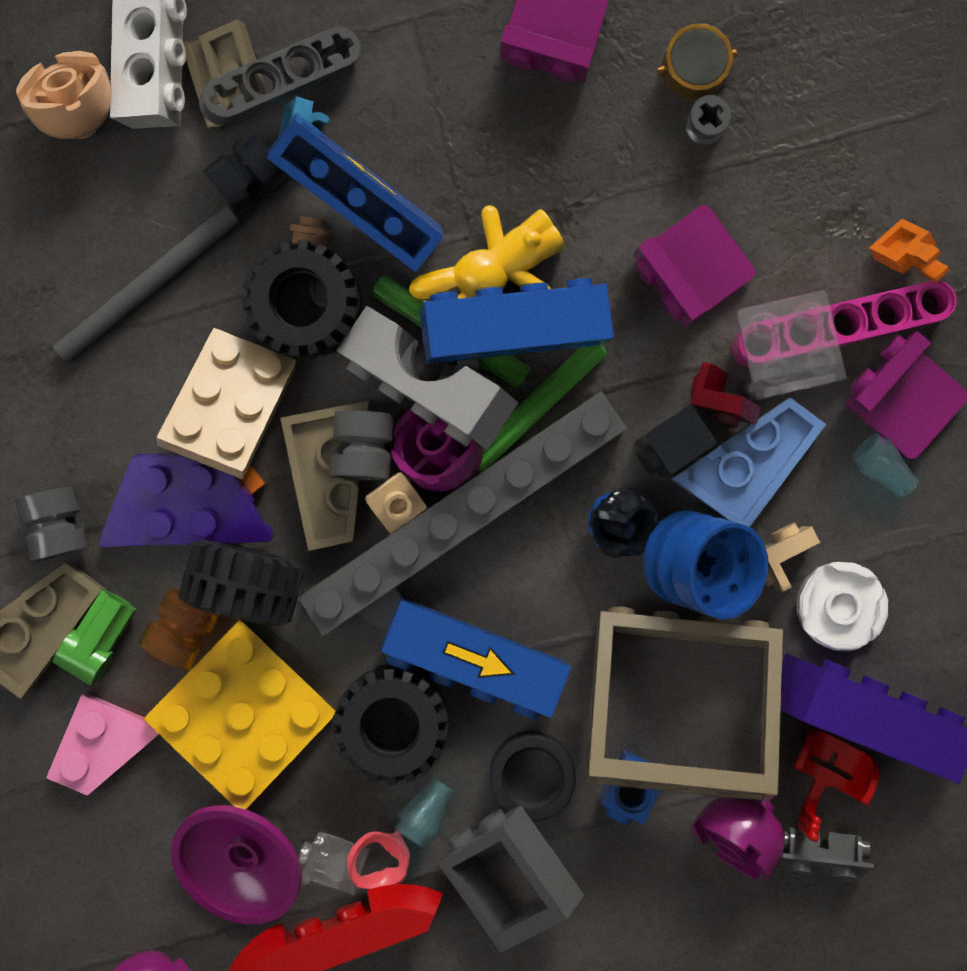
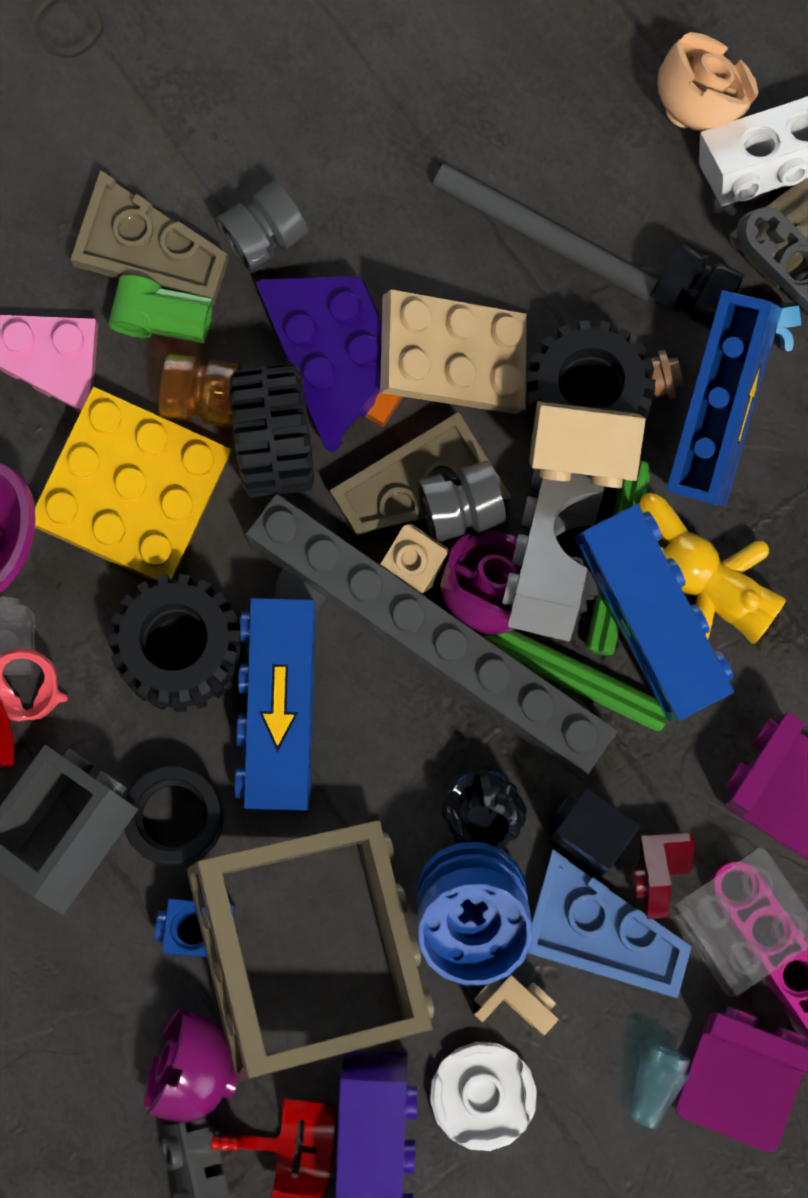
camera: 70 degrees right, 10 degrees down
clear light blue cone [394,777,455,848] -> none
none -> tan brick [529,401,646,488]

